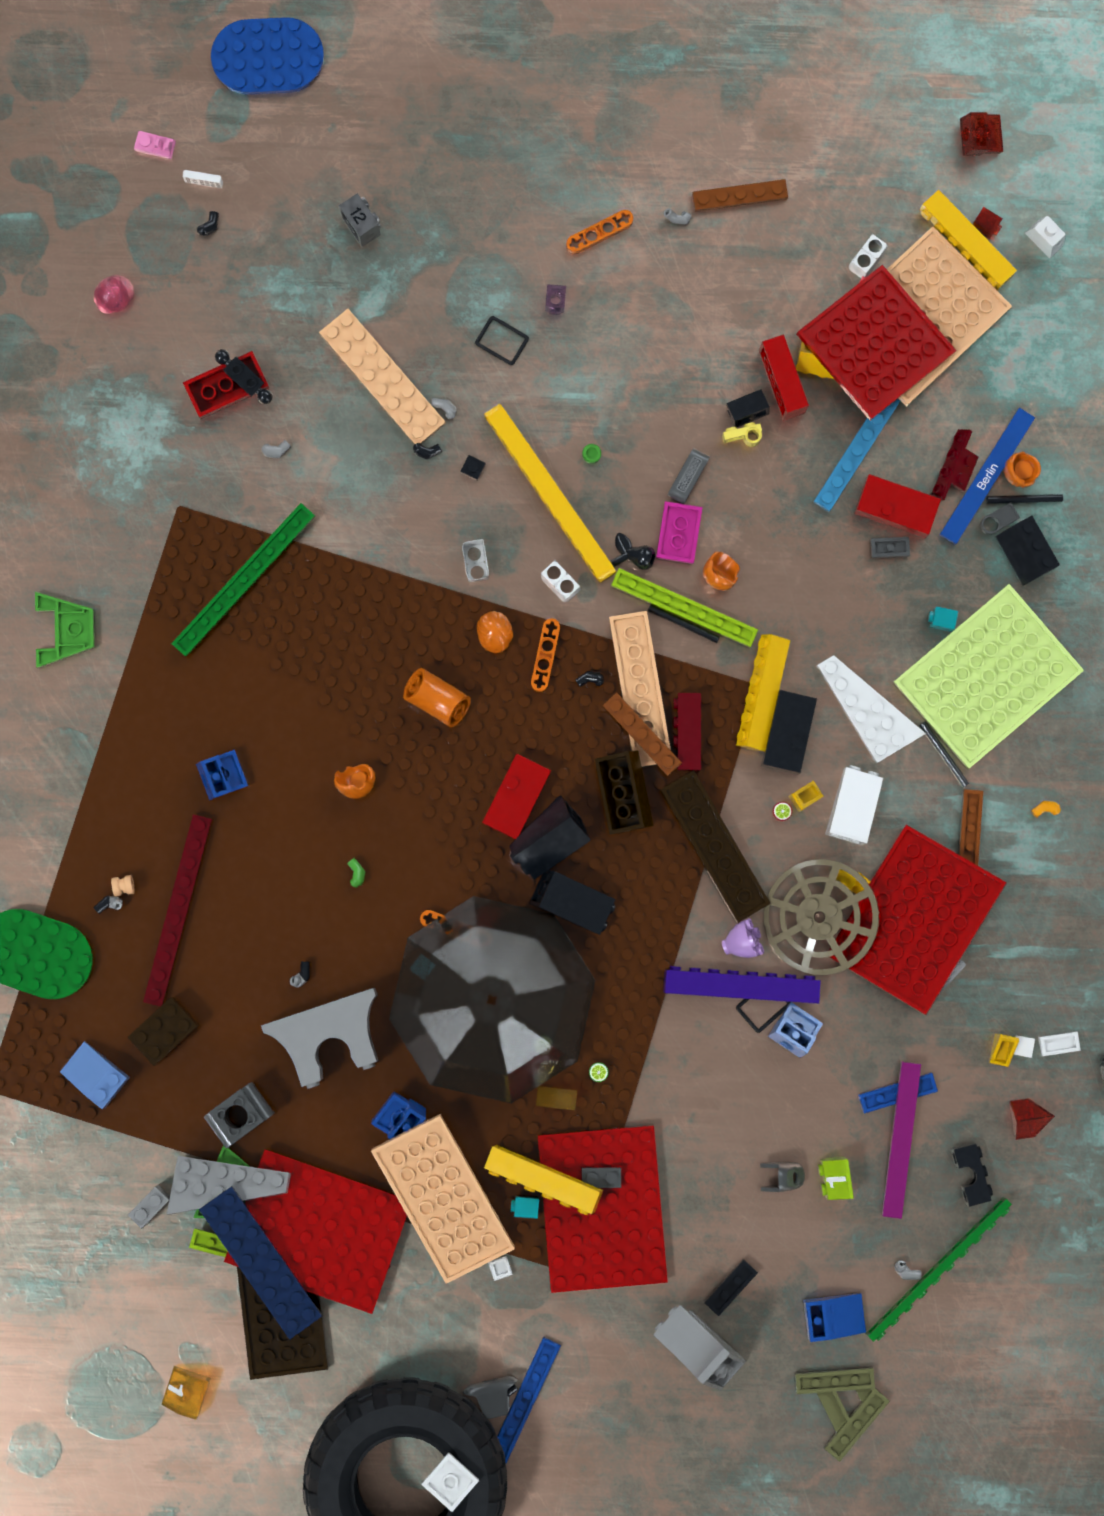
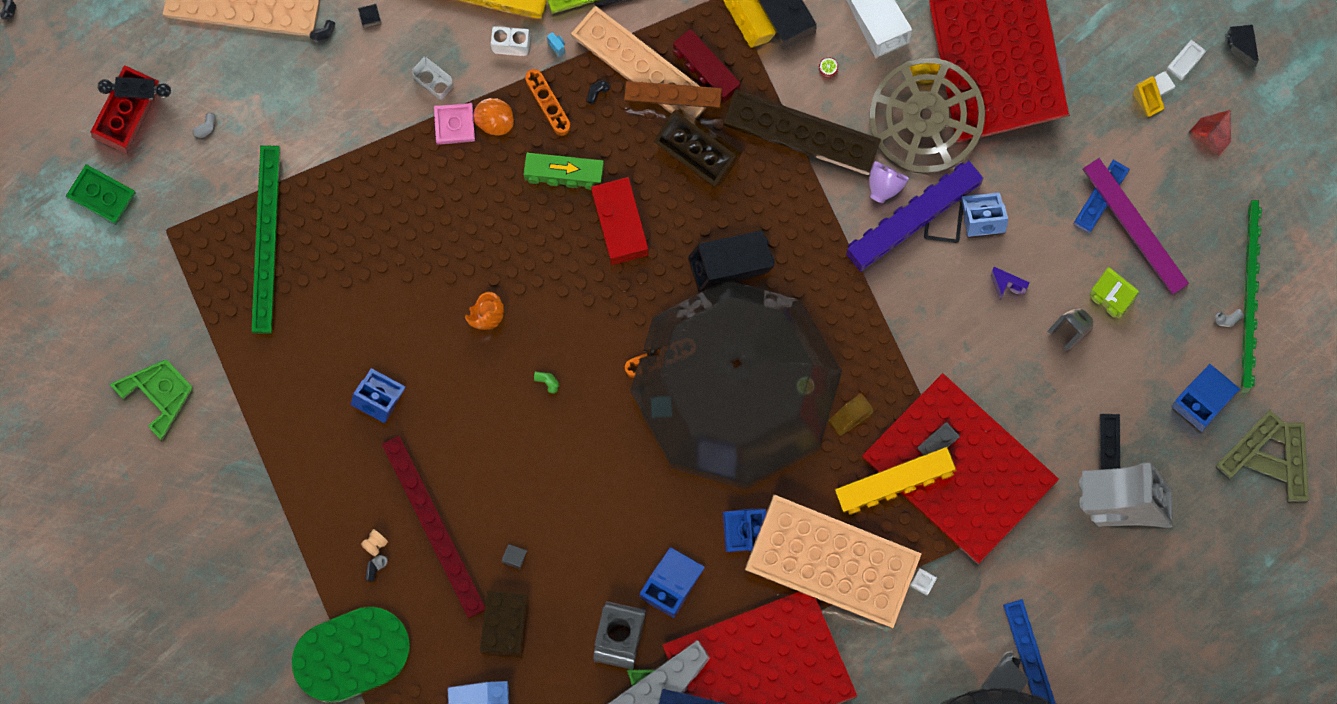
camera: 30 degrees left, 10 degrees down
light grey piece [261,988,379,1089] -> none
arm [290,961,310,987] -> none
orange brick [403,668,471,728] -> none
black slope [509,795,591,879] -> none
teal brick [511,1195,539,1219] -> none
tile [589,1062,608,1082] -> none
yellow slope [788,780,824,812] -> none
black arch [951,1143,993,1207] -> none
none -> green plate [66,164,136,225]
none -> bright pink tile [434,103,475,145]
none -> dark grey slope [502,544,527,570]
none -> bright green brick [524,153,604,190]
none -> medium azure plate [547,32,565,57]
none -> blue slope [639,547,705,618]
none -> dark purple slope [991,267,1030,300]

